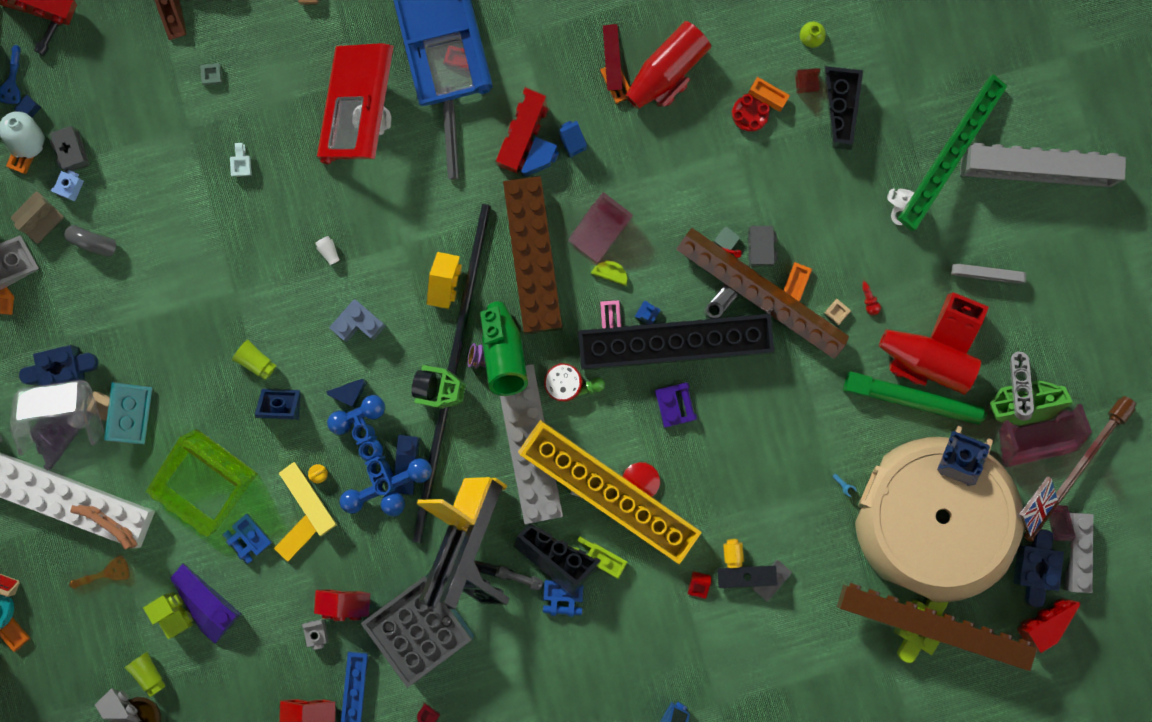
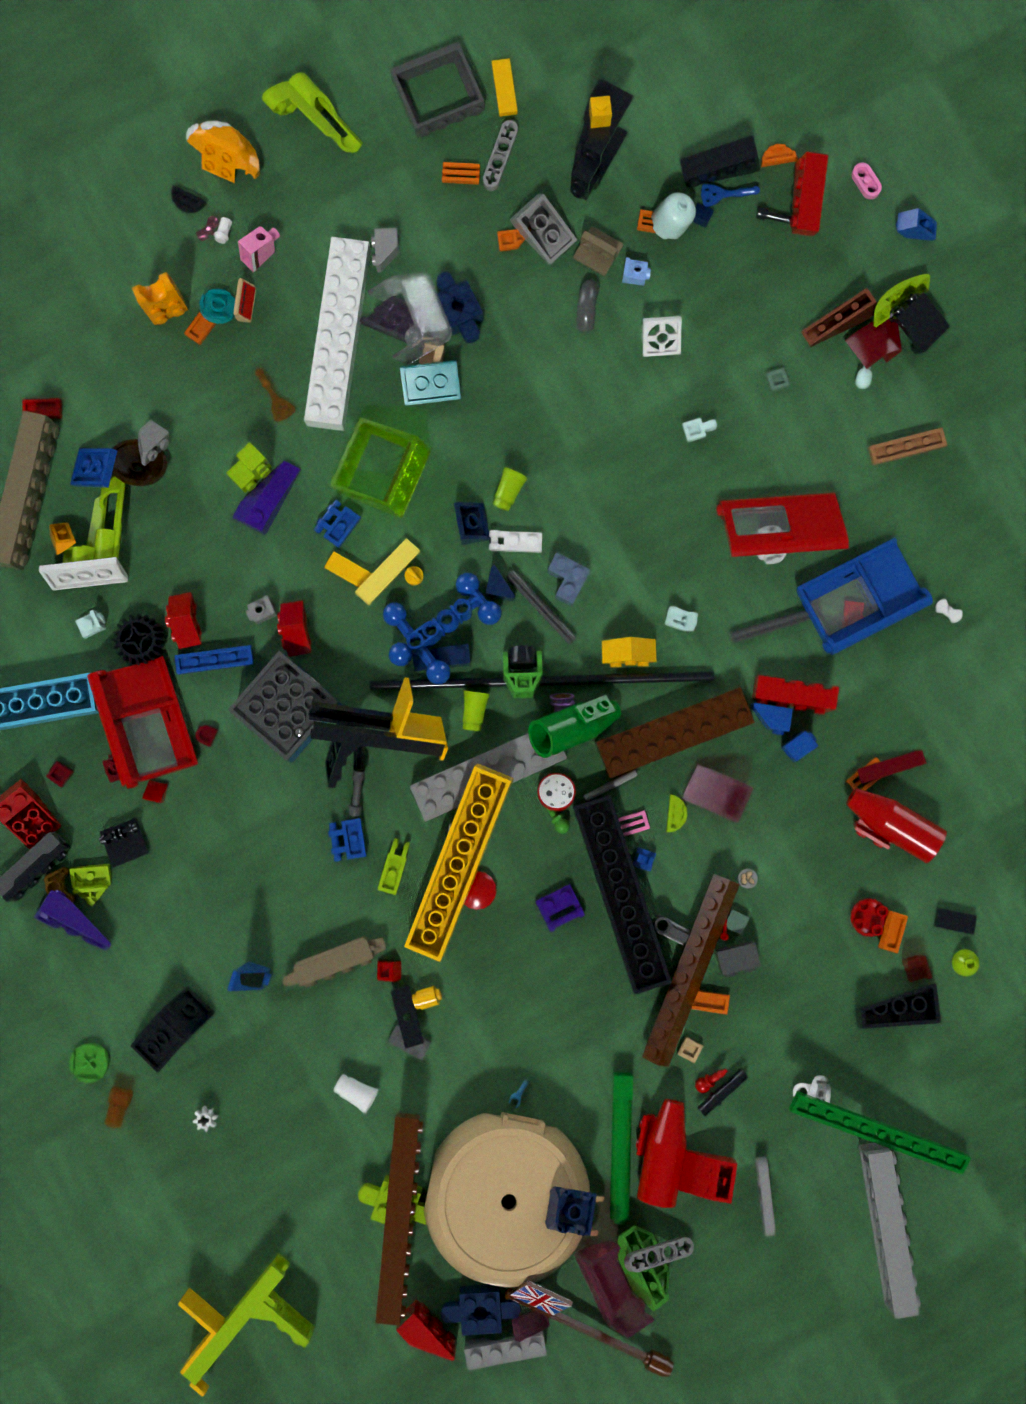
camera: 80 degrees right, 0 degrees up
dark grey brick [50,126,90,171] -> none
nougat piece [70,505,138,550] -> none
lime plant [124,651,166,697] -> none
white cone [315,236,340,265] -> none
black wedge [514,524,601,596] -> none
none -> dark tan hinge [282,936,387,988]
none -> white plant [333,1074,379,1114]
none -> lime plant [462,690,490,731]
none -> white plate [488,530,542,553]
none -> dark grey axle [507,570,576,644]
none -> light grey bar [583,769,638,802]
none -> white piece [641,316,682,357]
none -> light aqua bracket [665,606,698,631]
none -> black pin [697,1068,749,1117]
none -> tile [737,869,758,888]
none -> black tile [934,907,977,935]

